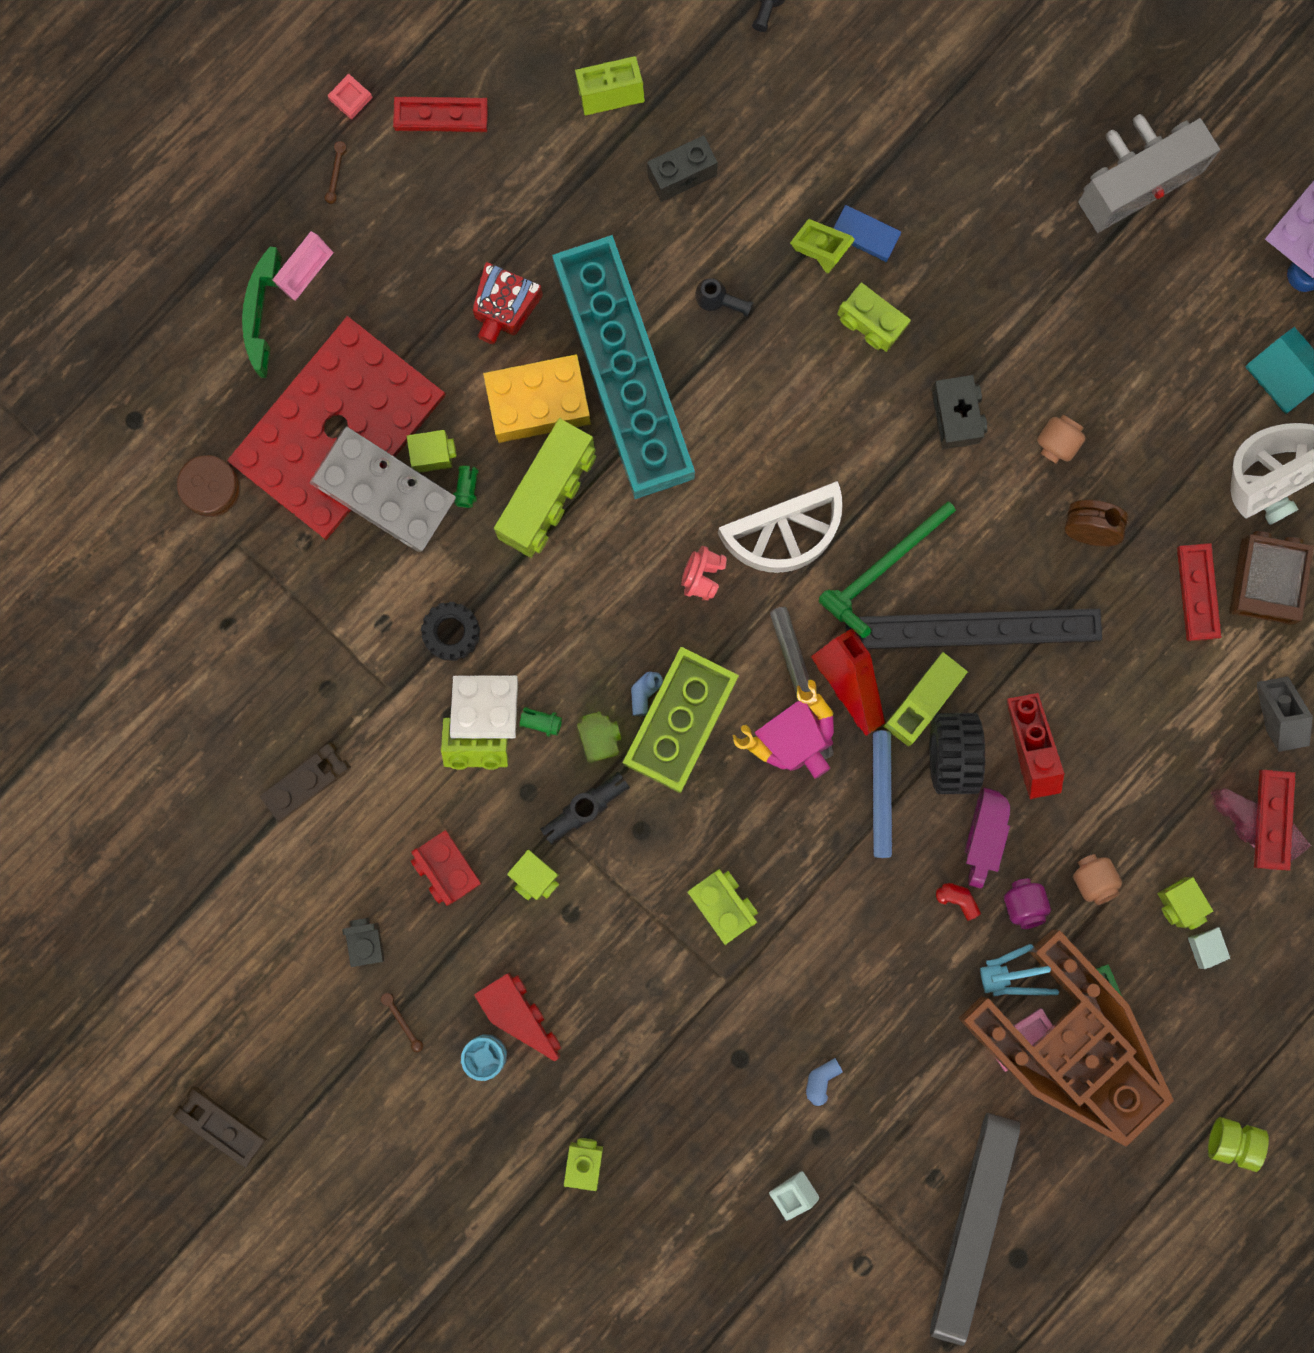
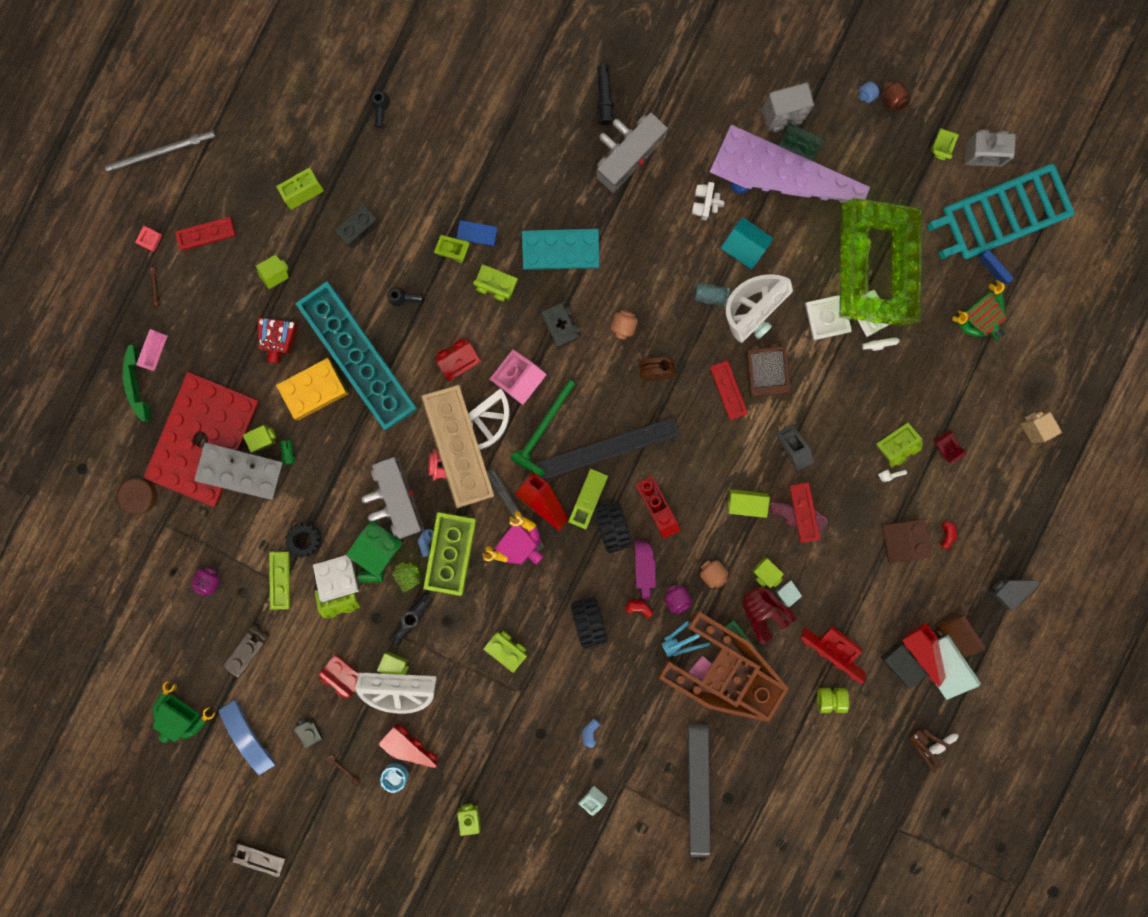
camera: 20 degrees left, 5 degrees up
lime brick [494,418,597,558] -> none
medium blue axle [873,730,892,858] -> none
none -> green torso [152,681,216,743]
none -> magenta head [191,567,220,597]
none -> medium blue slope [218,700,276,775]
none -> lime brick [256,255,289,289]
none -> lime tile [269,551,290,609]
none -> green slope [346,521,403,578]
none -> white window [355,673,436,714]
none -> light grey piece [361,457,425,539]
none -> tan plate [421,385,494,508]
none -> red bracket [434,338,481,381]
none -> bright pink slope [490,350,546,405]
none -> teal plate [522,229,599,270]
none -> black tyre [571,596,607,649]
none -> black pin [597,64,615,125]
none -> white hips [692,182,725,221]
none -> clear light blue piece [695,283,731,307]
none -> lime hinge [728,489,770,518]
none -> dark red hair [742,586,797,645]
none -> red bracket [800,626,866,684]

